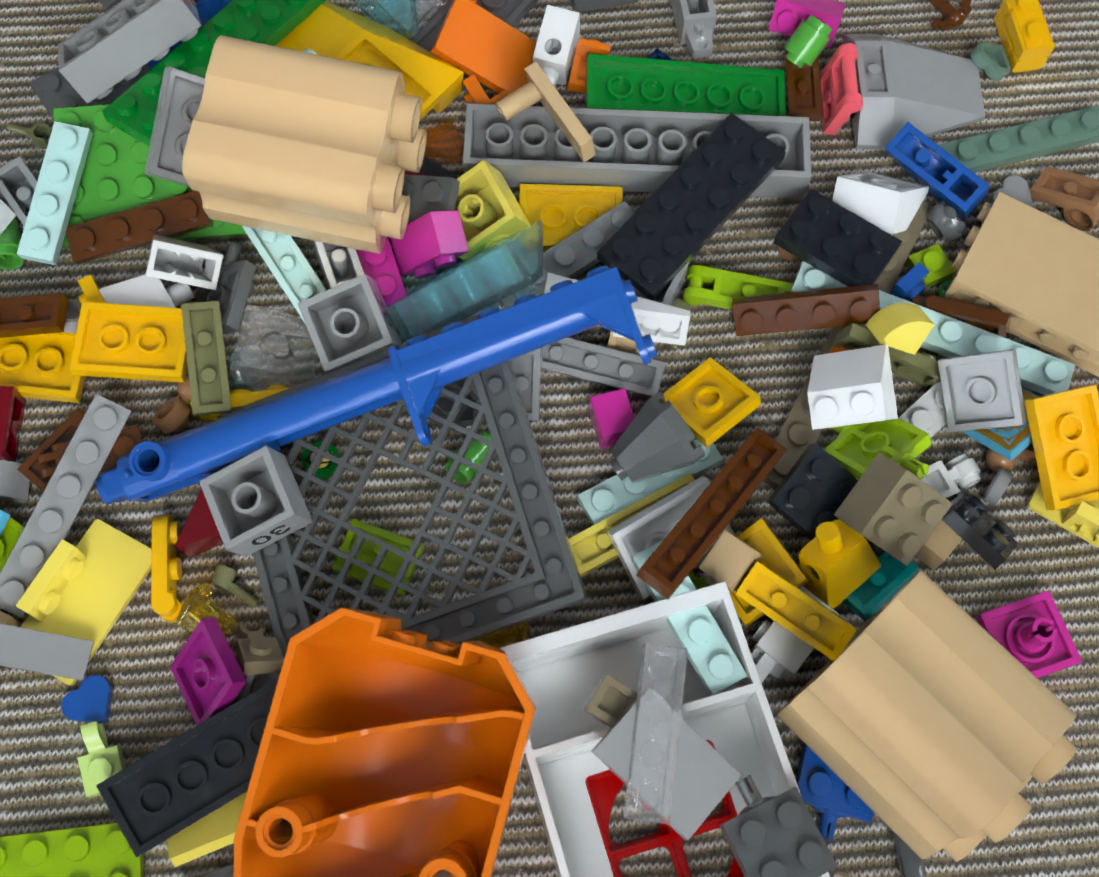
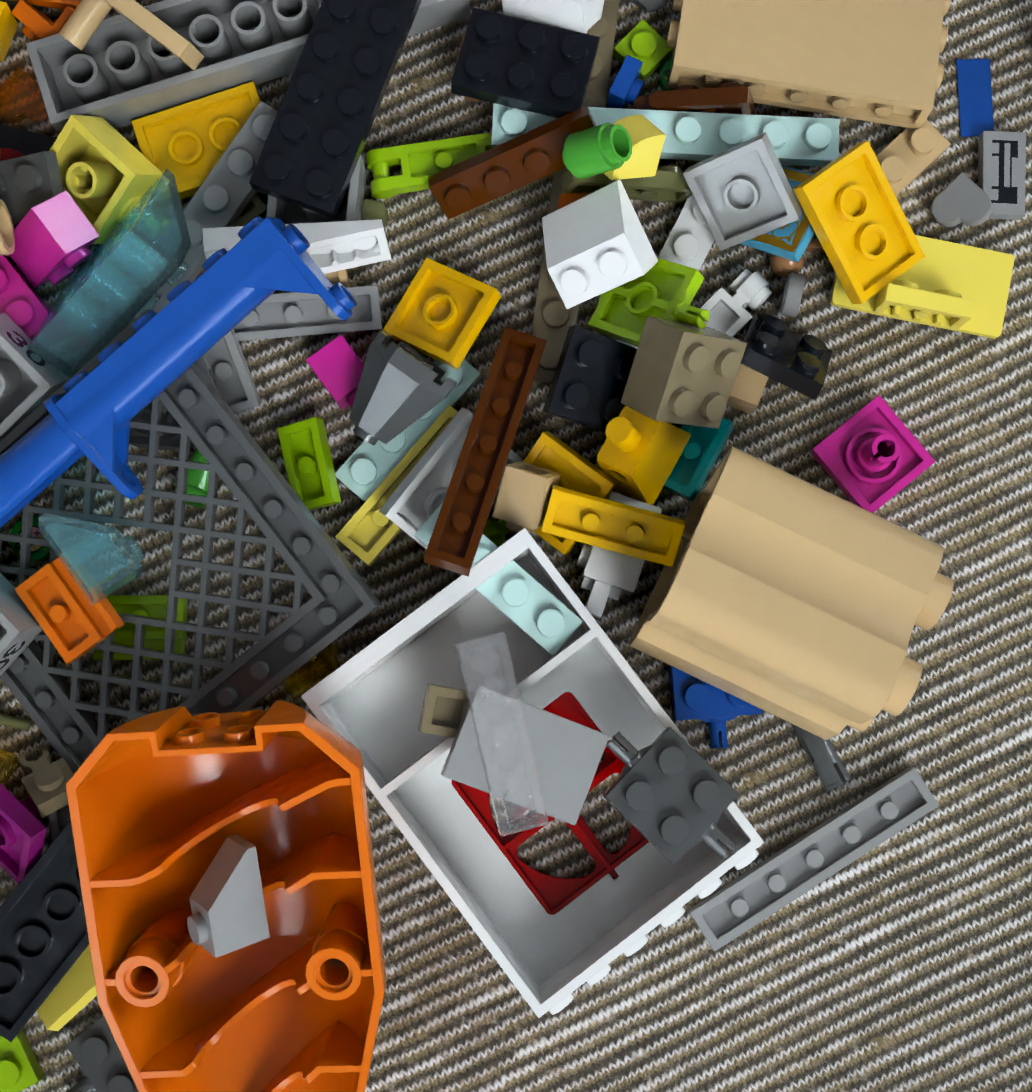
camera: 20 degrees left, 15 degrees up
none -> orange plate [15,549,125,664]
none -> clear light blue slope [38,513,144,605]
none -> light grey slope [187,834,270,958]
none -> lime plate [277,417,342,511]
none -> bright green brick [562,123,632,179]

